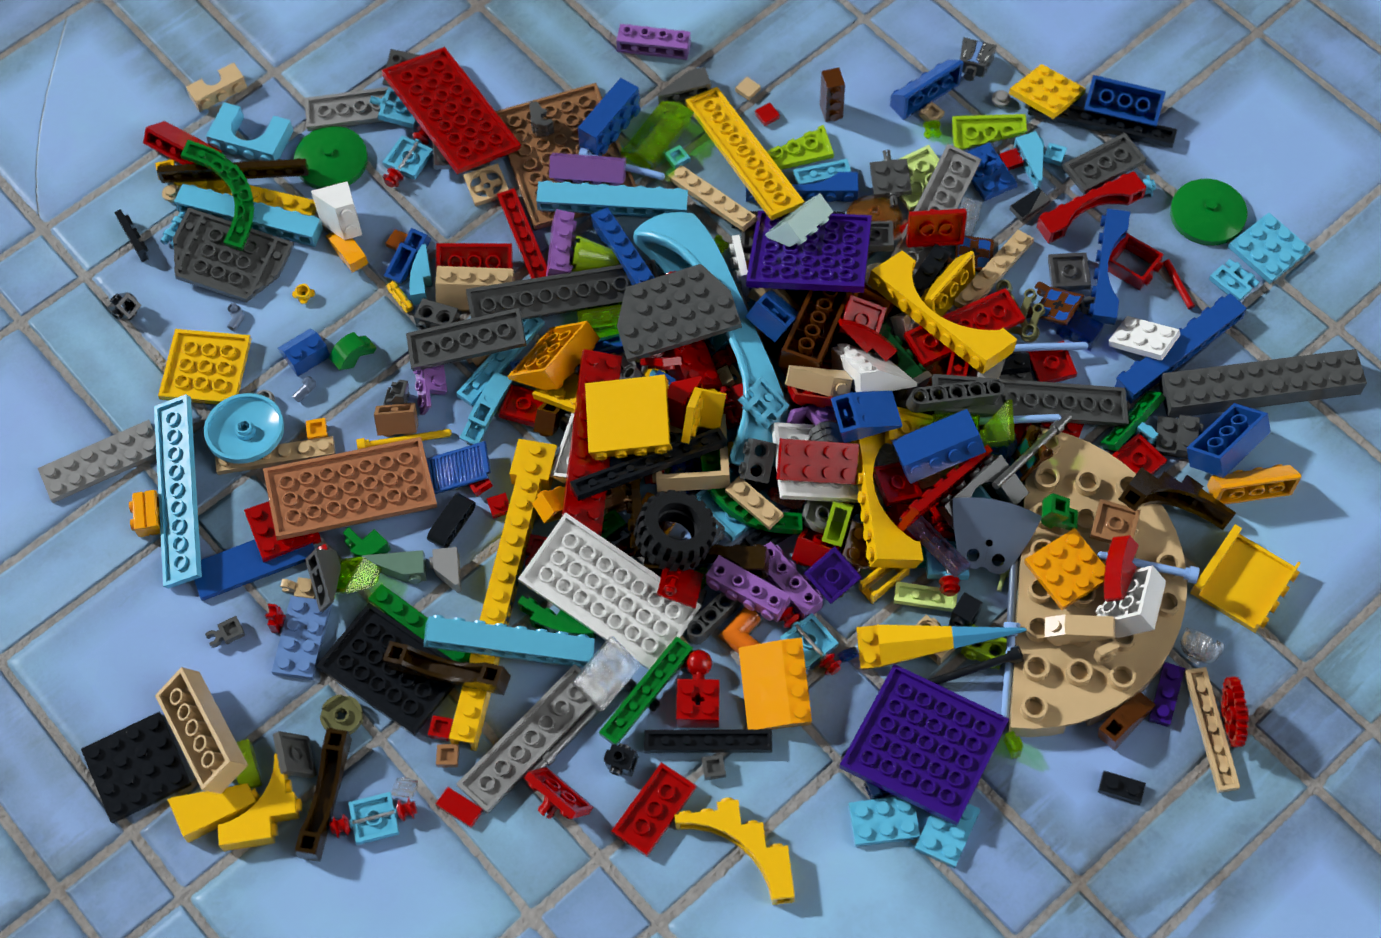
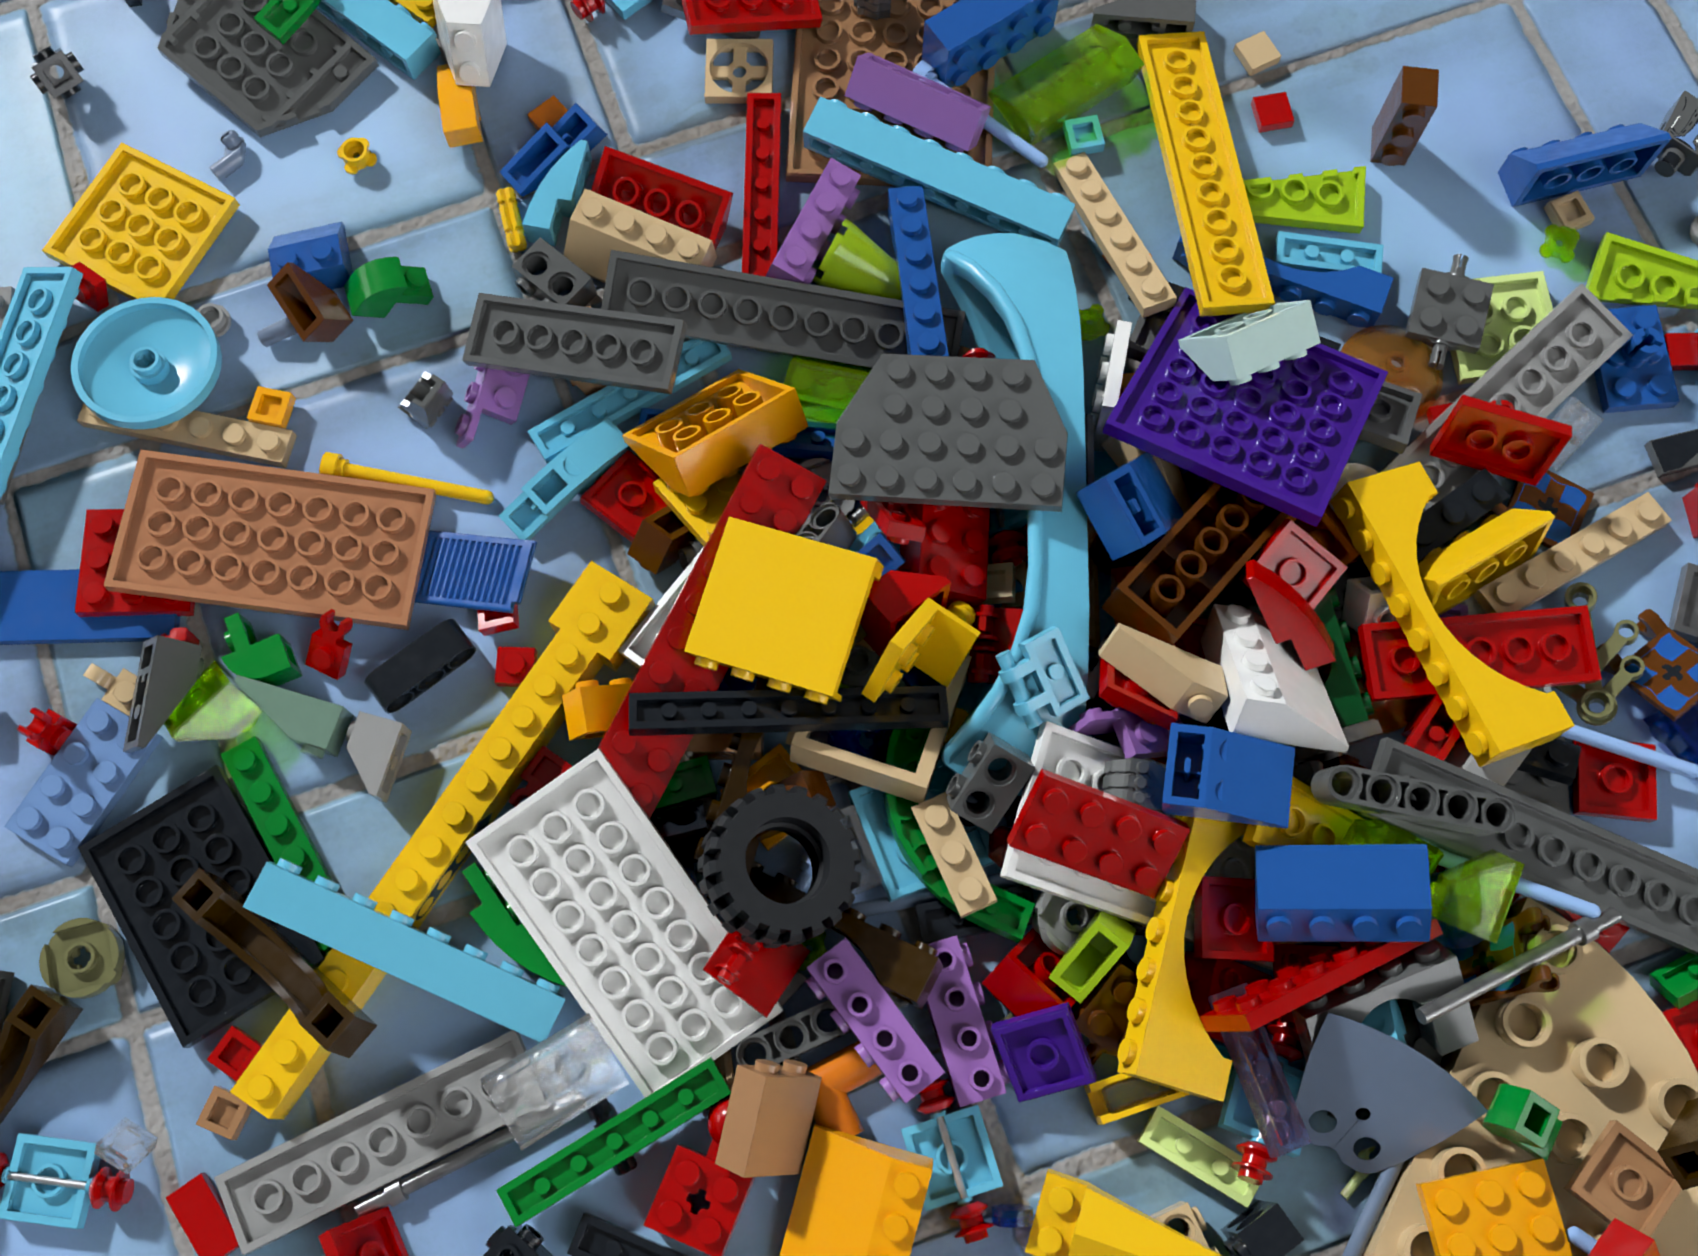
camera: 20 degrees right, 10 degrees up
medium nougat brick [374,403,419,437] -> none
none -> red plate [71,261,109,312]
none -> reddish brown slope [267,262,354,342]
none -> red plate [305,609,353,680]
none -> medium nougat brick [715,1059,822,1178]

